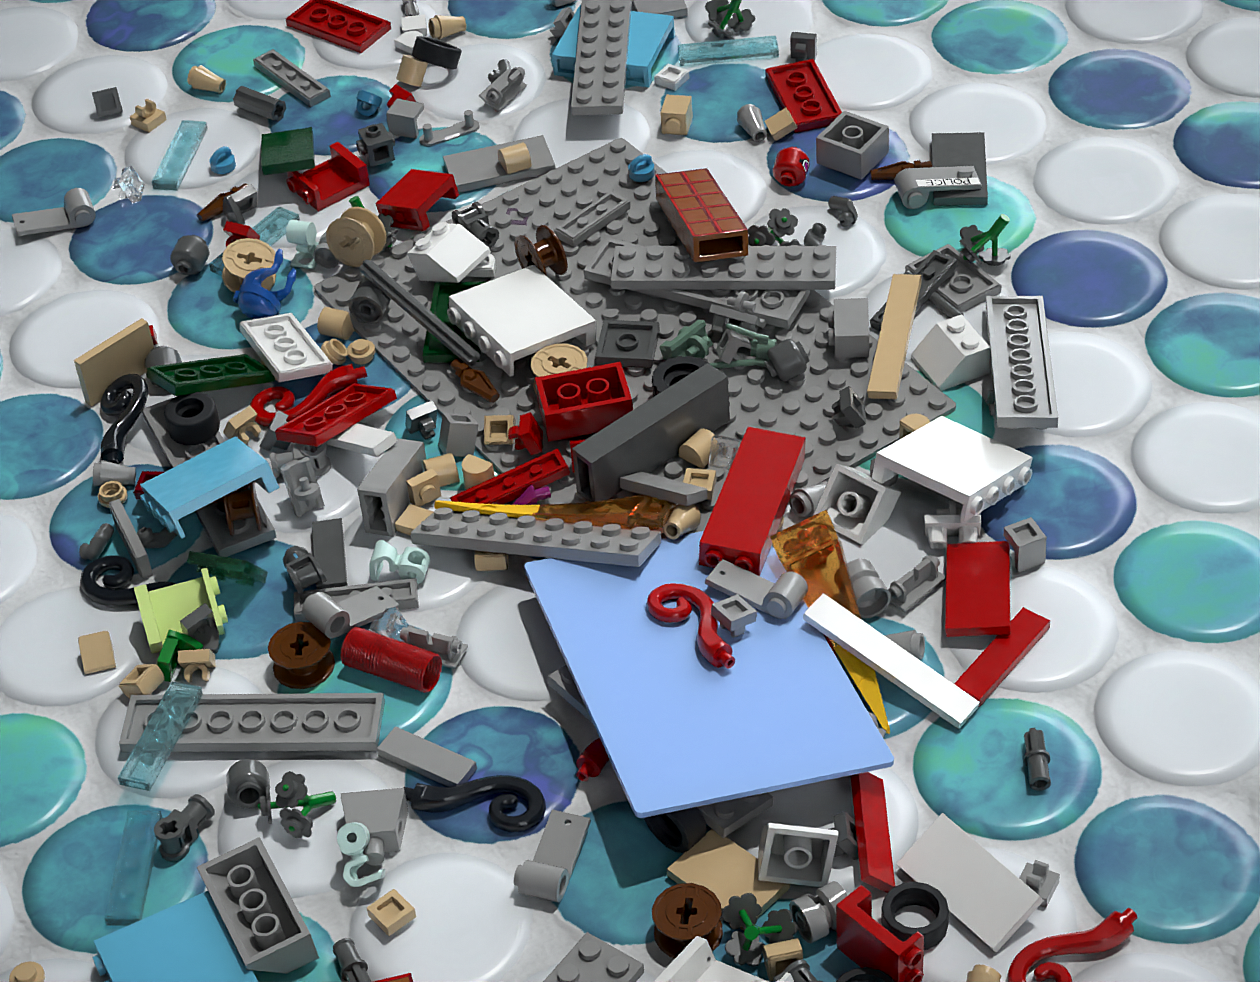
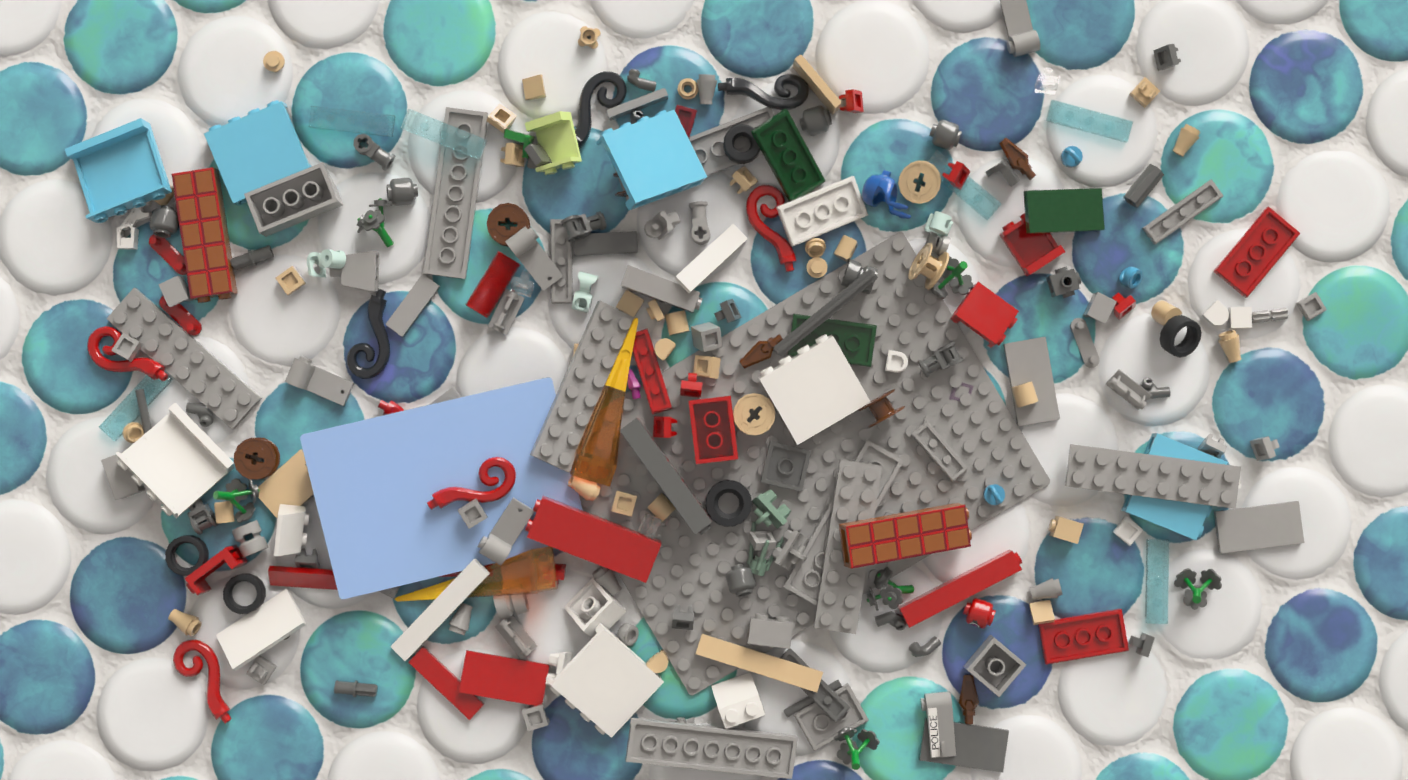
camera: 90 degrees right, 45 degrees up
clear green plate [187,551,268,587] -> none
dark grey tile [260,410,291,451] -> none
red tile [275,383,397,447] -> none
white slope [407,222,491,283] -> none
light grey tile [620,471,707,506] -> none
none -> tan plate [578,26,601,49]
none -> red brick [898,550,1023,628]

